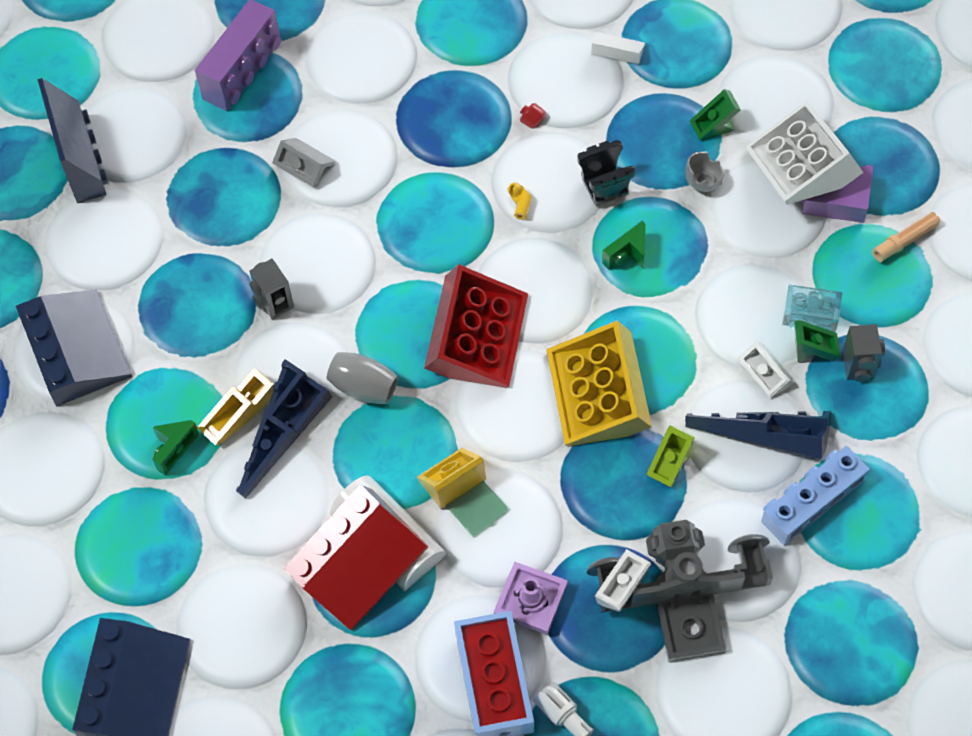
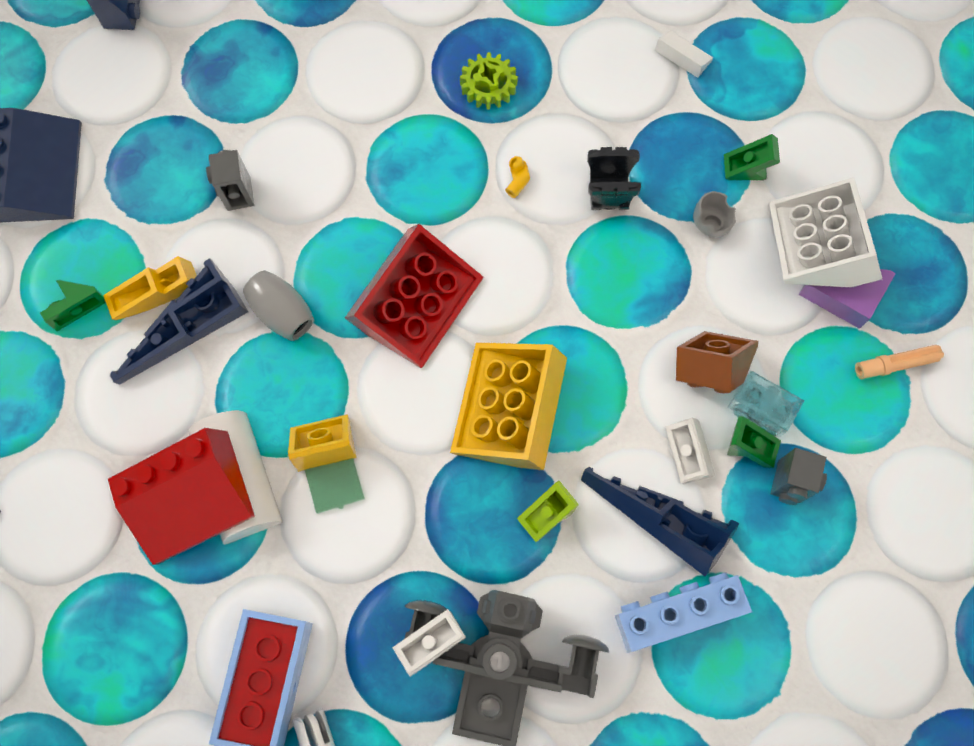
camera: 20 degrees right, 10 degrees up
light grey panel [272,138,335,187] -> none
lavender plate [494,561,568,635] -> none
red piece [520,103,546,129] -> none
green slope [602,221,646,270] -> none
none -> lime gear [460,52,518,109]
none -> dark orange slope [676,331,759,394]

